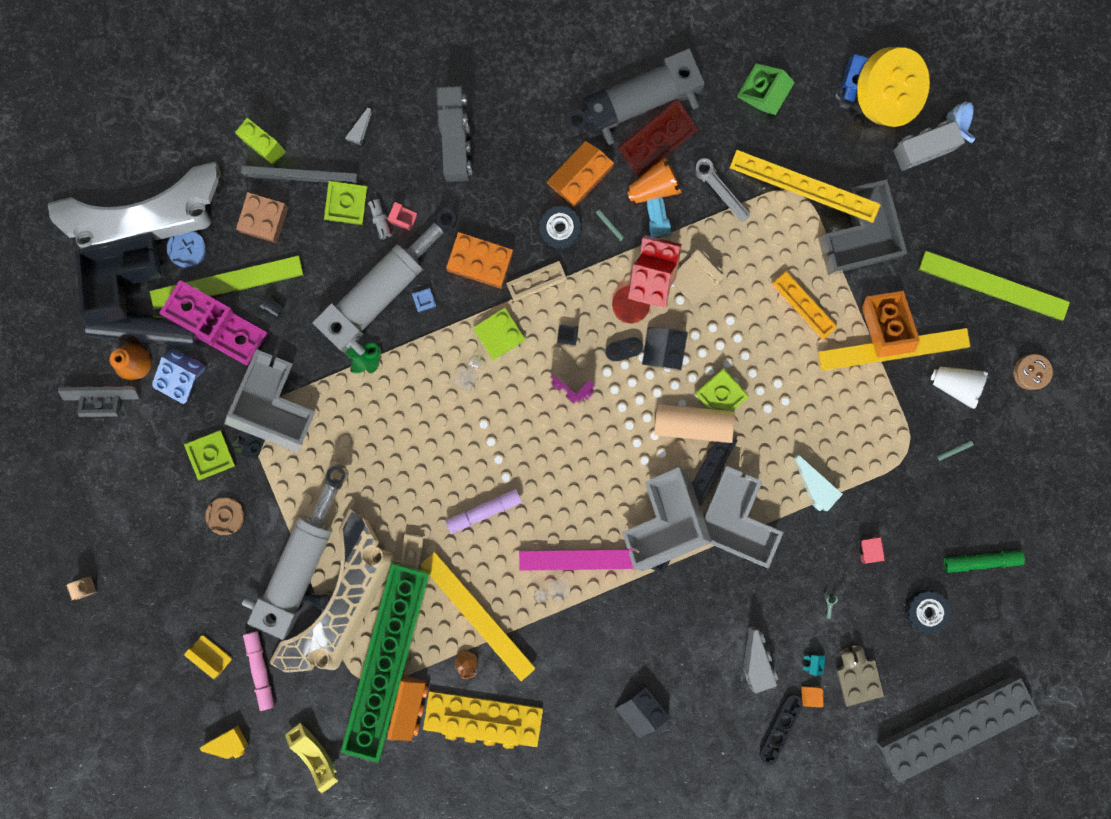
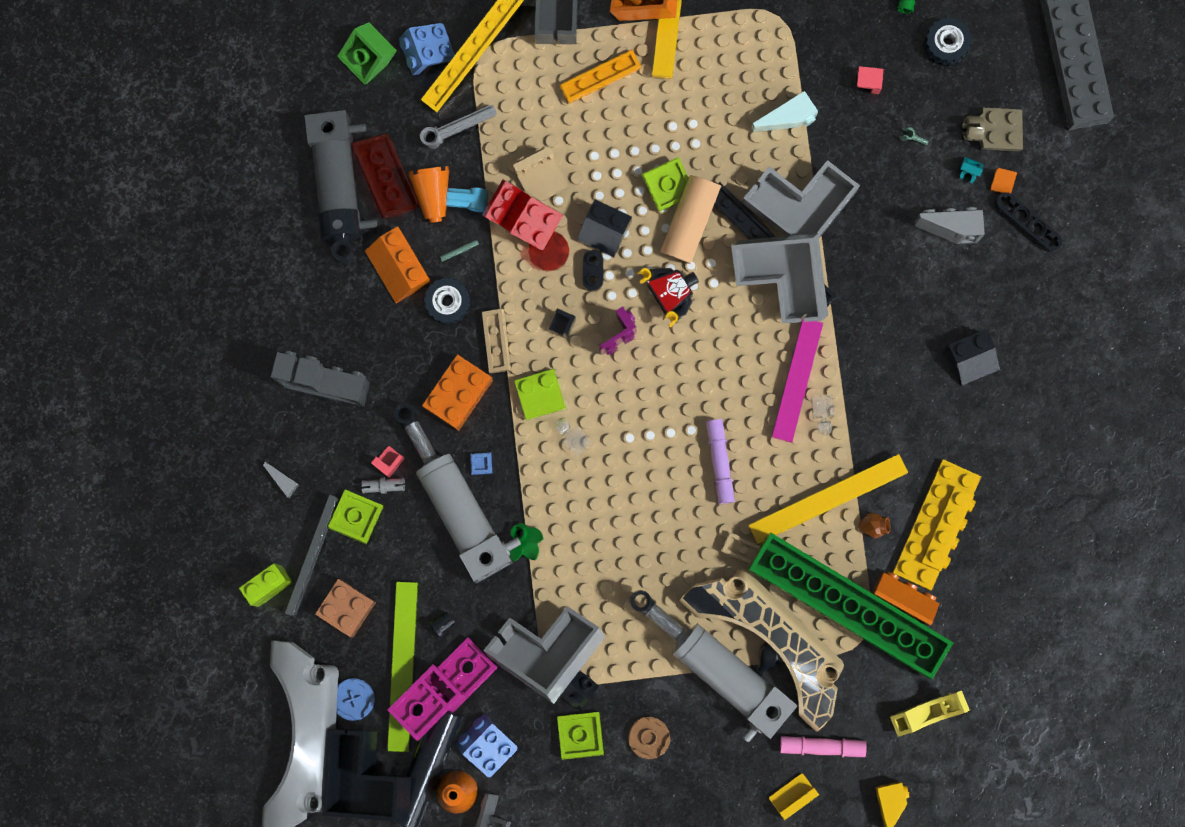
camera: 65 degrees left, 5 degrees down
none -> medium blue bracket [399,23,455,75]
none -> torso [636,268,699,327]

